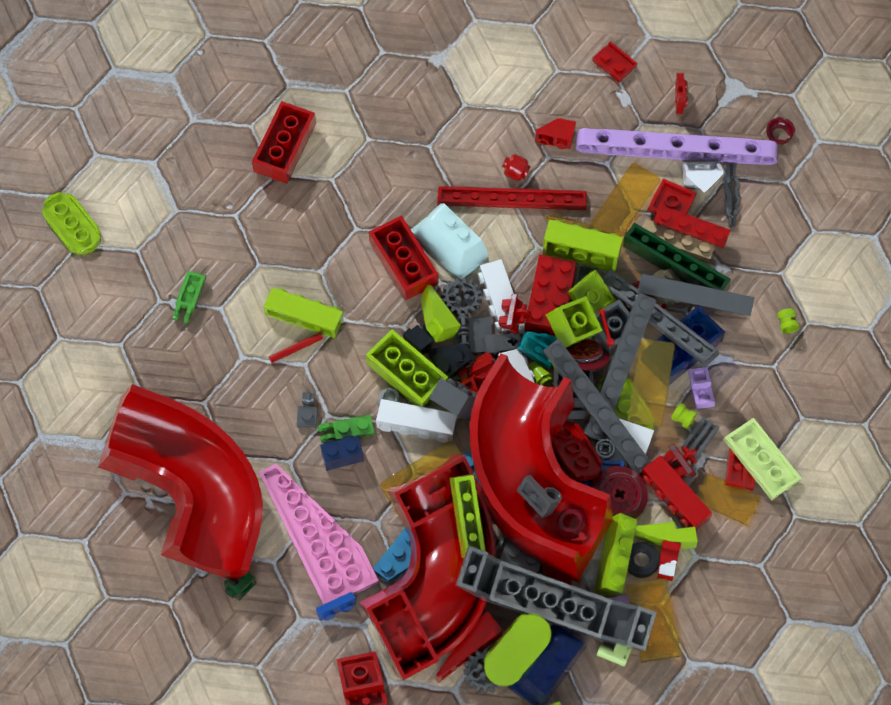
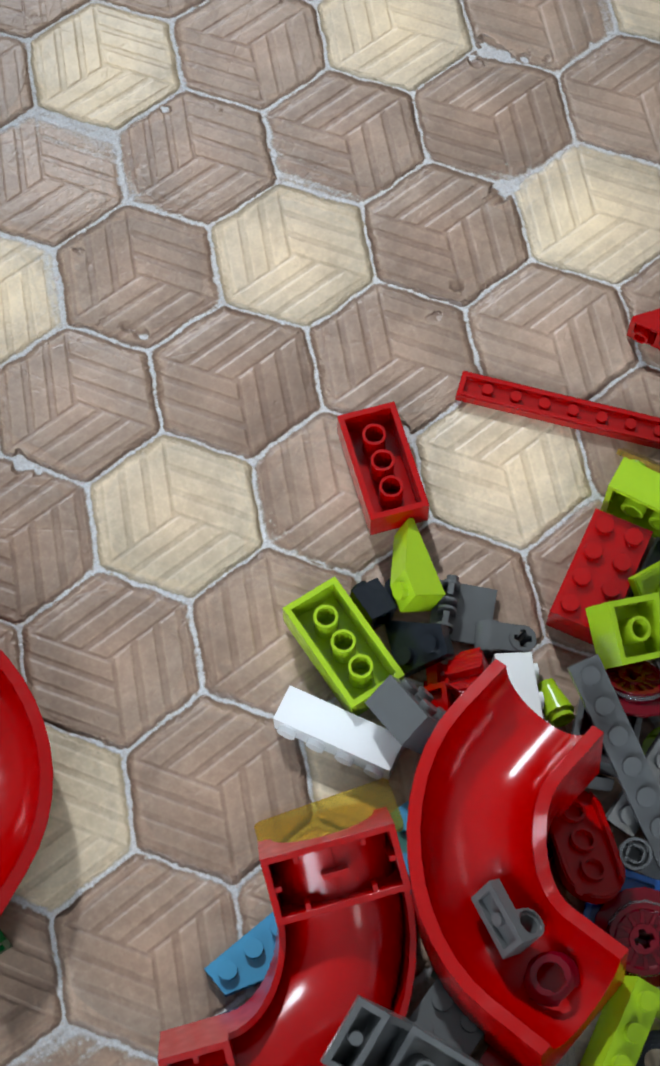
camera: 15 degrees right, 0 degrees up
bright green hinge [173,271,206,323] -> none
red brick [252,101,316,184] -> none
bright pink wing [259,464,379,604] -> none
lime brick [263,287,343,338] -> none
red bar [268,332,323,363] -> none
dark grey plate [297,391,318,428] -> none
blue plate [316,592,356,621] -> none
bright green hinge [318,414,374,443] -> none
dark blue brick [320,435,364,471] -> none
light grey tile [378,387,399,406] -> none
light aqua windscreen [411,204,489,281] -> none
dark grey gear [441,278,482,317] -> none
lime brick [450,475,485,558] -> none
white brick [477,259,525,335] -> none
red hips [498,294,531,334] -> none
red head [502,154,531,181] -> none
teal wing [517,332,557,369] -> none

